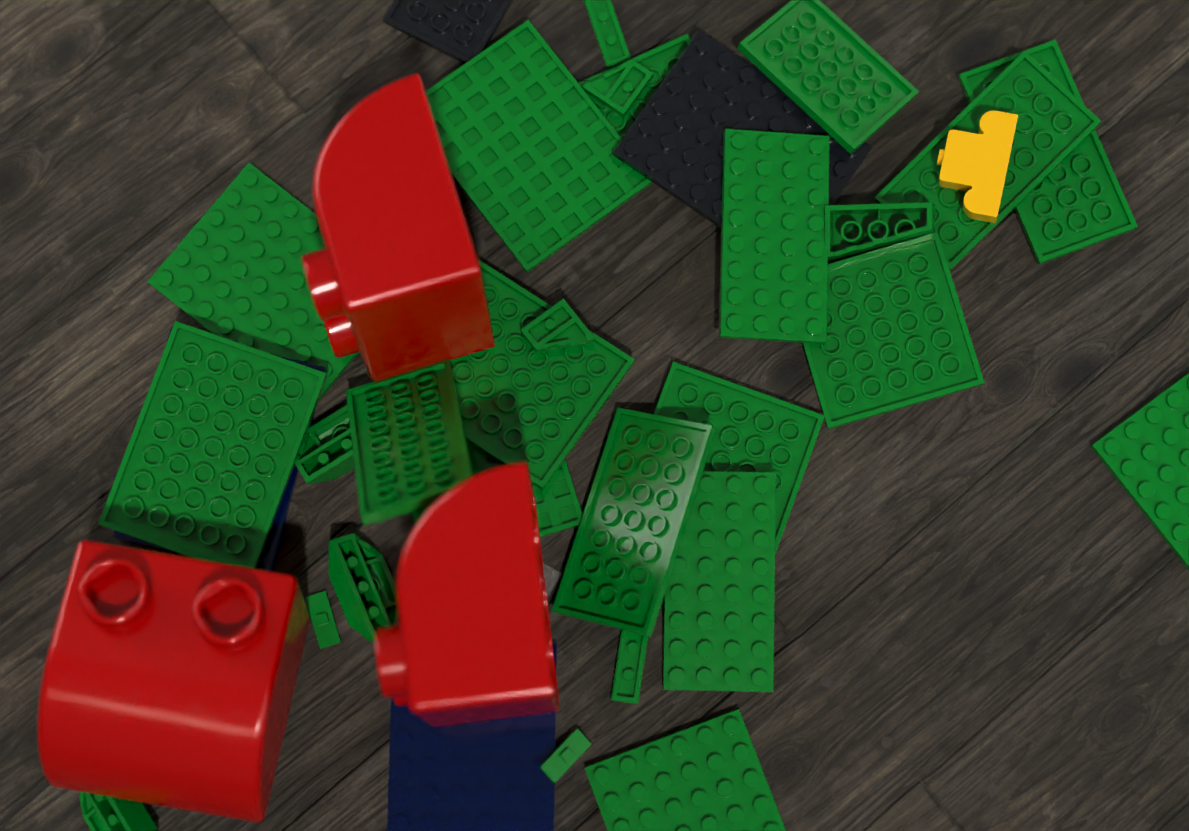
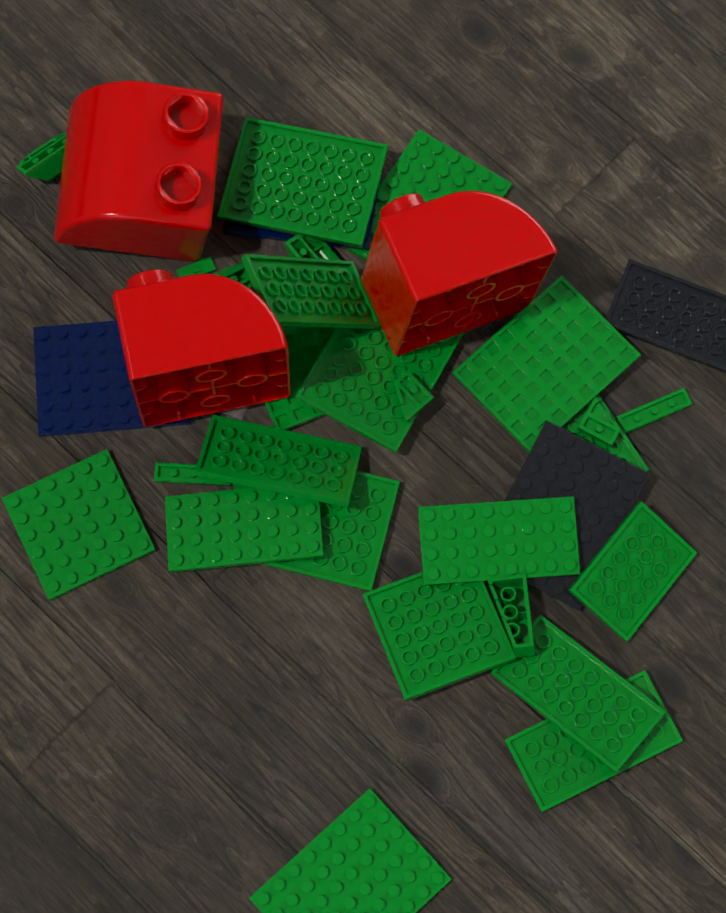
camera: 80 degrees right, 5 degrees down
green piece [539,728,592,783] -> none
yellow brick [937,111,1018,223] -> none

